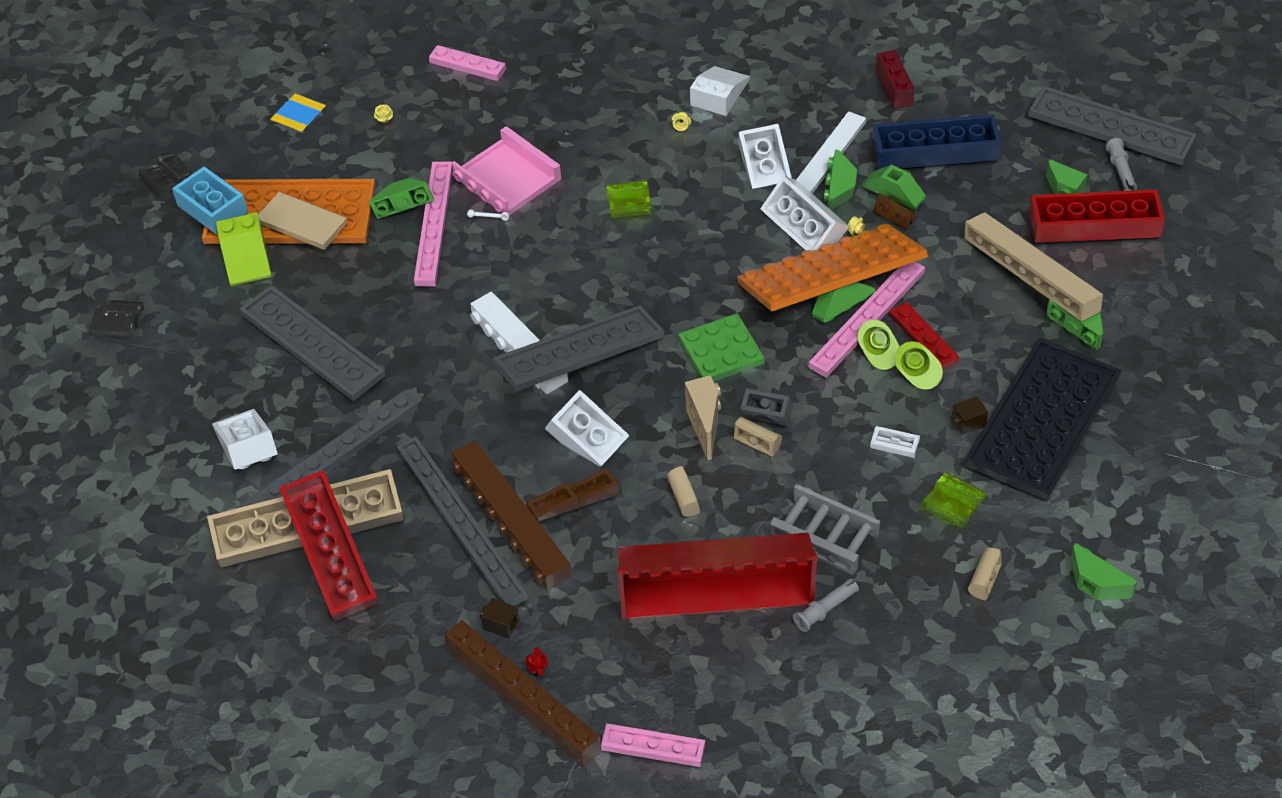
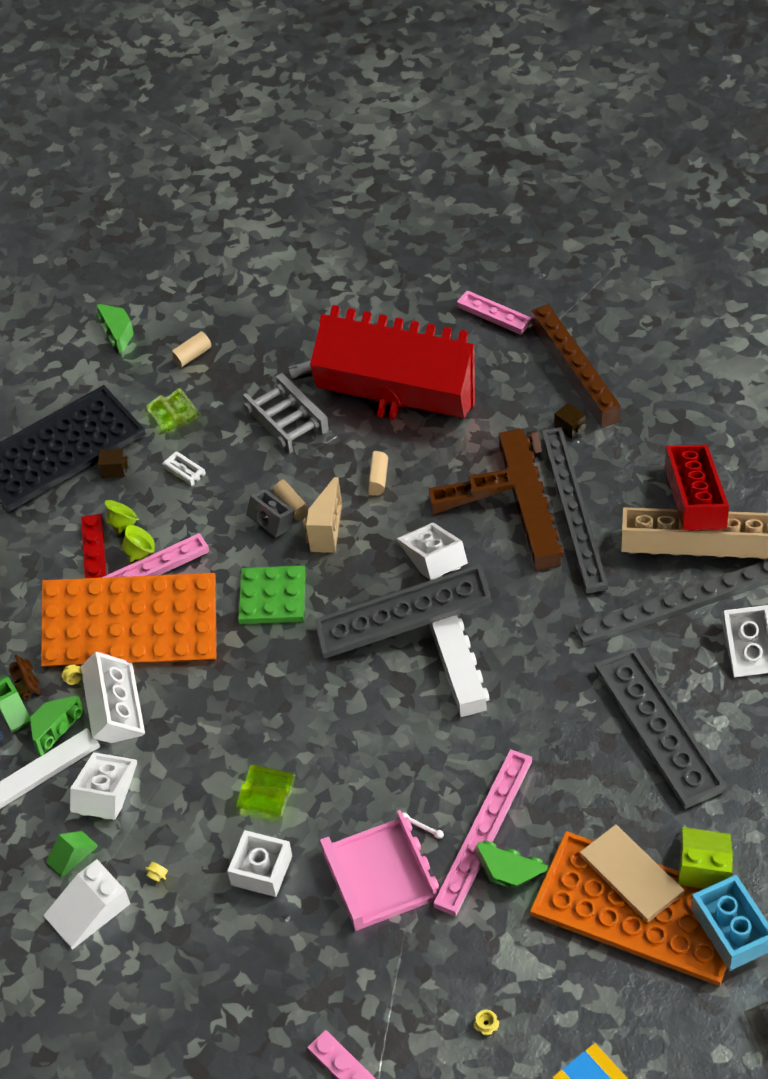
camera: 155 degrees left, 0 degrees up
red plate [526,647,548,676] -> none
none -> bright green slope [46,831,98,878]
none -> white brick [227,830,292,897]
none -> reddish brown tile [527,431,542,453]

